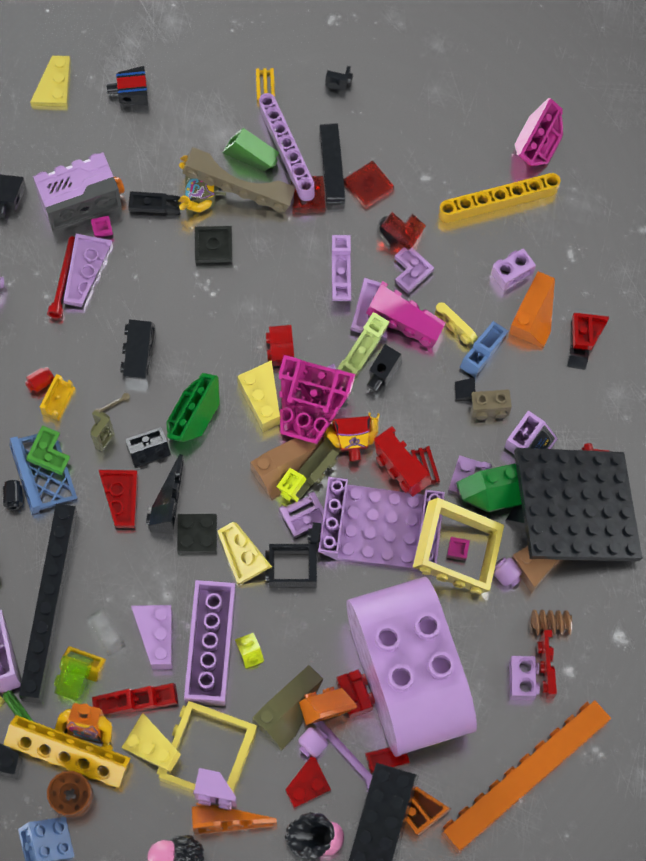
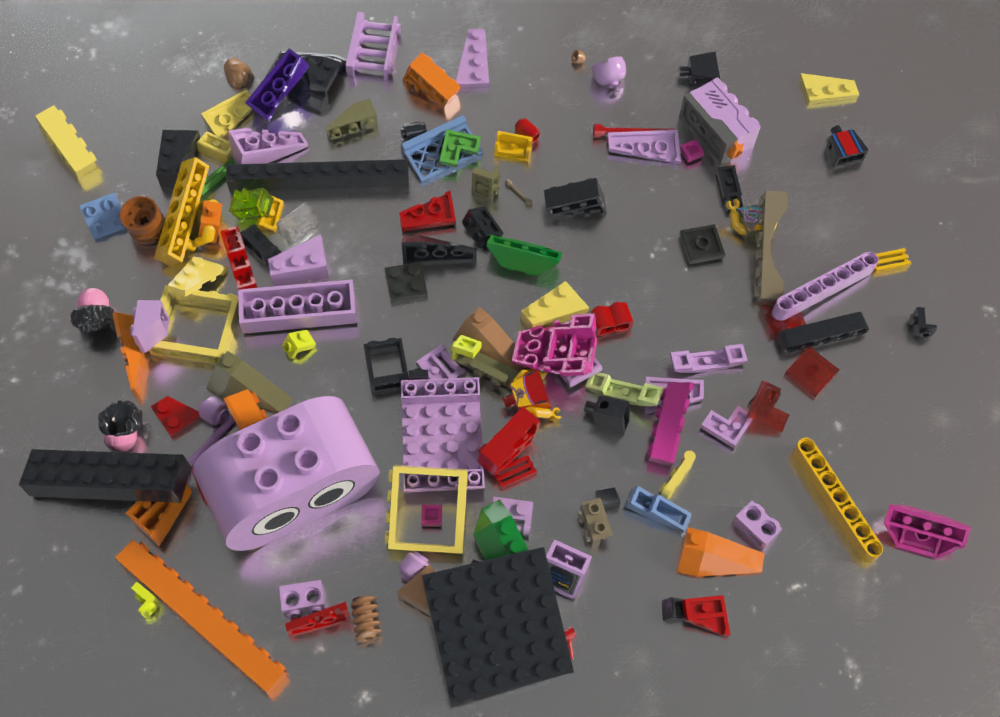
camera: 80 degrees right, 5 degrees down
light yellow wing [218,522,272,584] -> none
bright green slope [222,128,279,172] -> none
none -> neon yellow bracket [131,582,160,618]
none -> black hinge [240,224,282,265]

